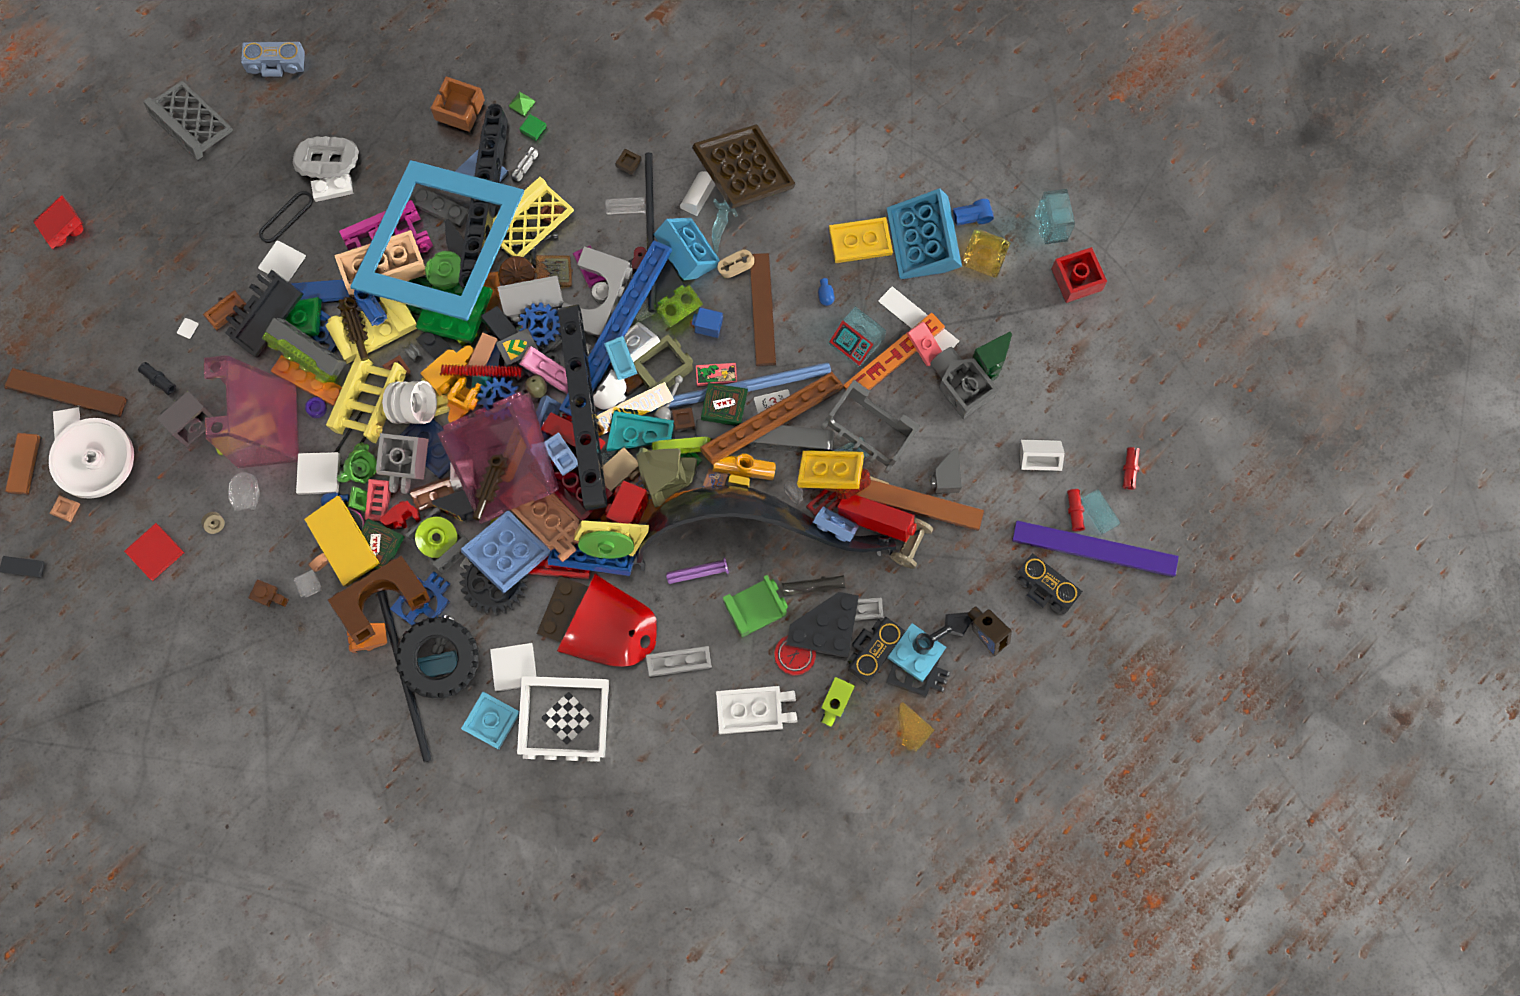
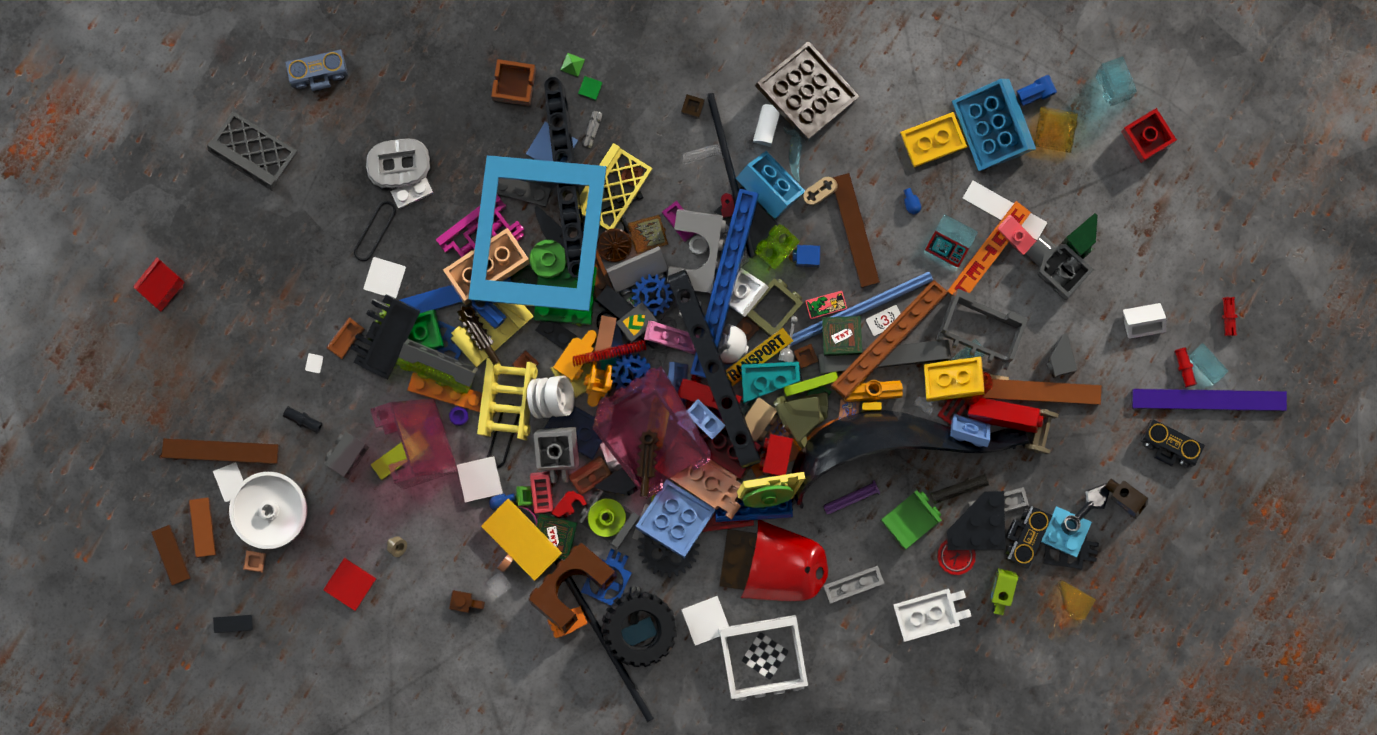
camera: 10 degrees left, 10 degrees up
clear hat [228,473,260,512] -> none
bright green hair [336,442,377,484] -> none
dark grey bush [402,342,421,361] -> none
medium azure plate [461,692,520,750] -> none
olive piece [525,375,547,398] -> none
medium azure tile [604,336,638,380] -> none

